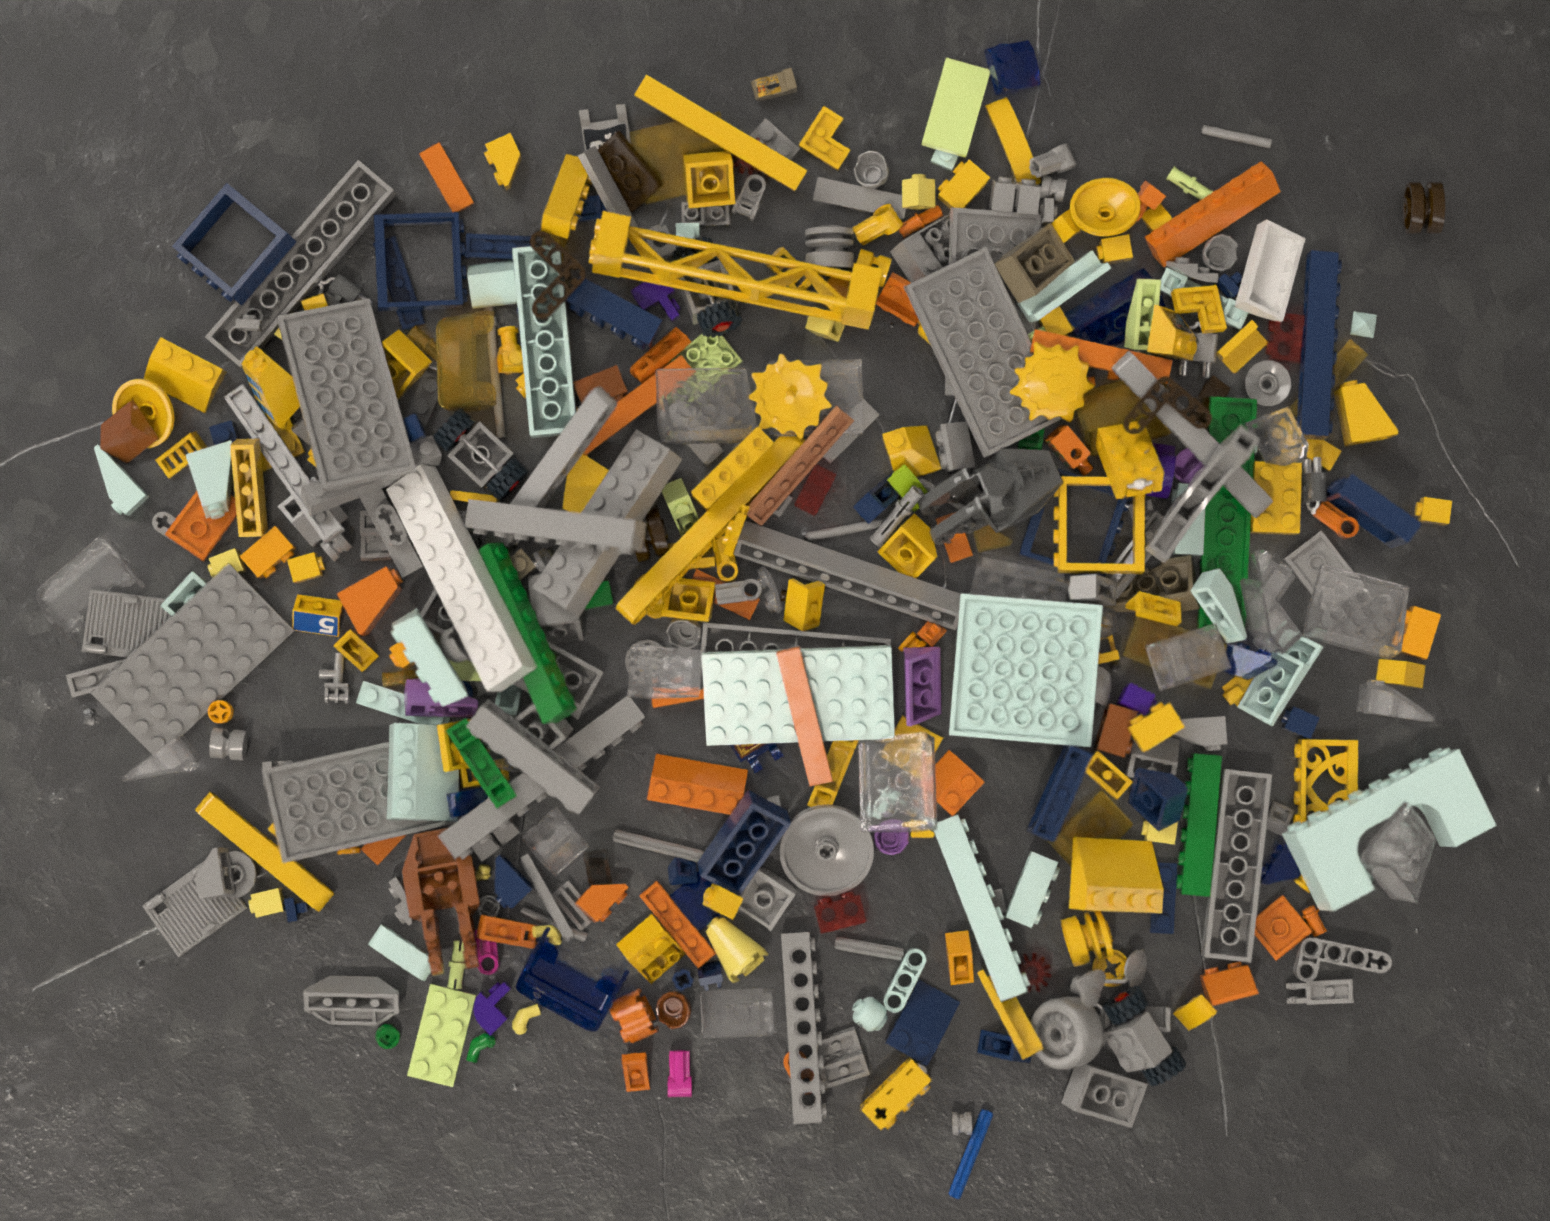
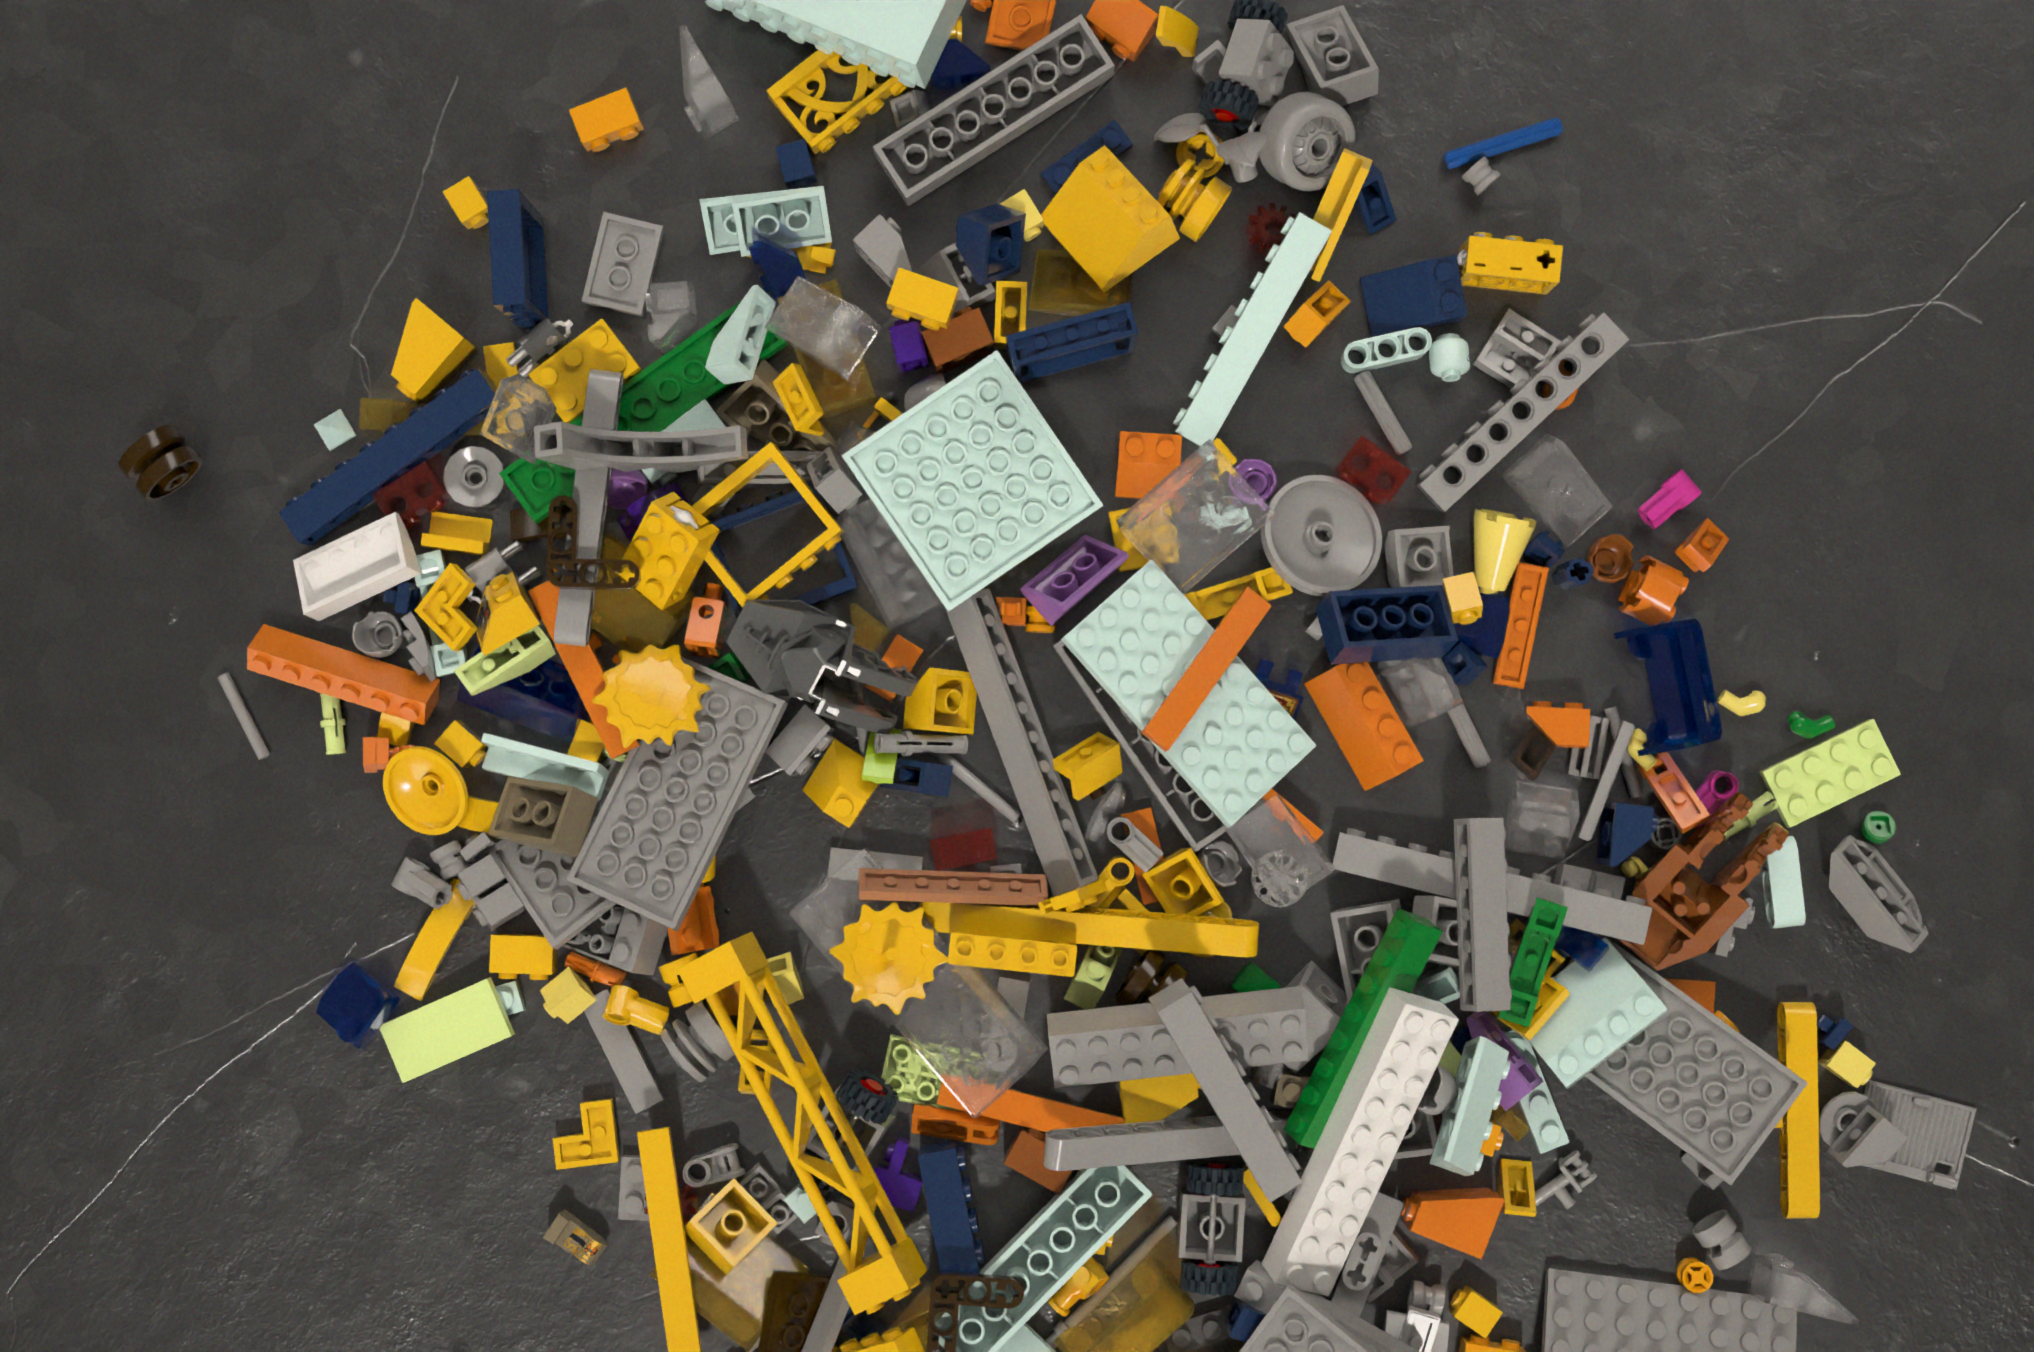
camera: 125 degrees left, 0 degrees up
panel [292,594,344,637] -> none
dark purple brick [474,981,512,1036] -> none
yellow slope [616,914,686,984] -> none
light grey hair [854,150,889,189] -> none
light aqua brick [1004,851,1060,928] -> none
green brick [1176,753,1222,897] -> none
clear slope [1240,578,1303,654] -> none
clear slope [1303,564,1409,660] -> none
orange piece [1312,501,1359,539] -> none
yellow slope [1376,659,1426,688] -> none
none -> clear slope [1376,657,1464,728]

